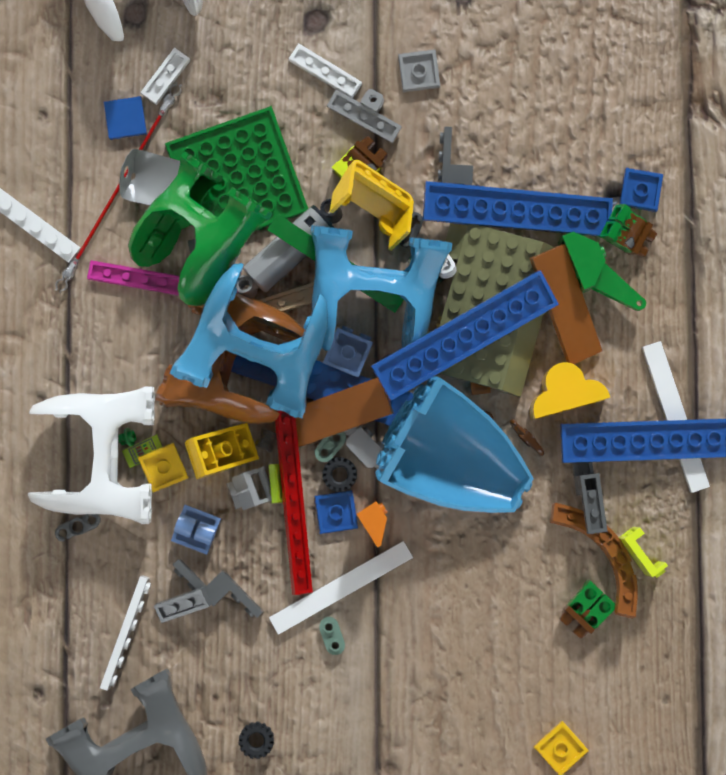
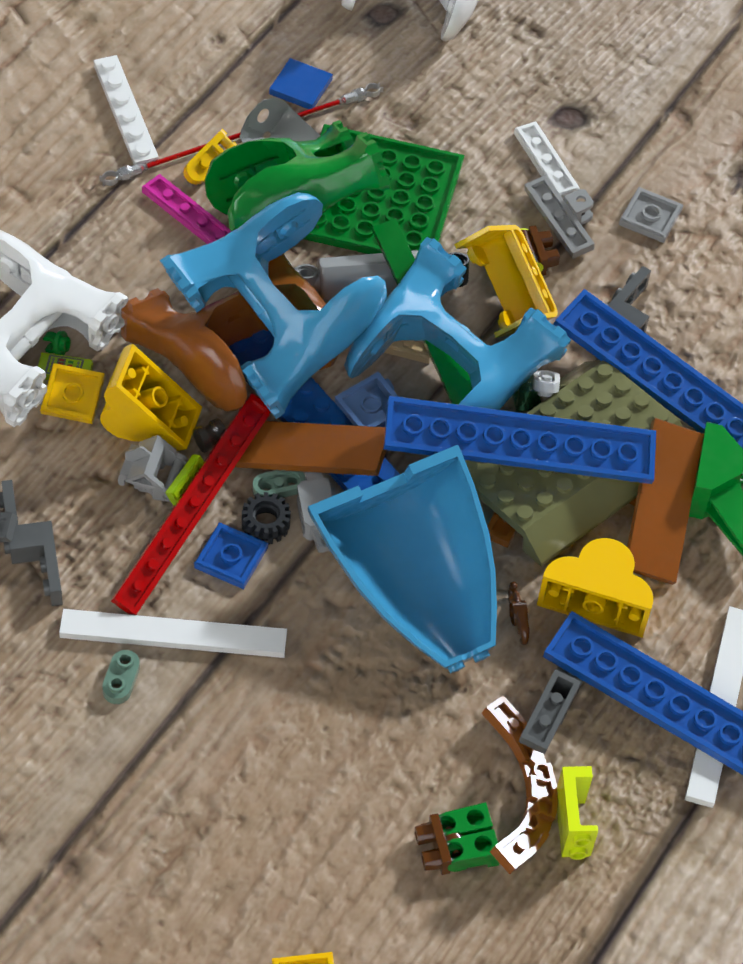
camera: 30 degrees right, 30 degrees down
white plate [141,48,190,105] -> none
medium blue plate [171,505,221,555] -> none
orange slope [356,501,388,548] -> none
none -> yellow plate [183,128,238,185]

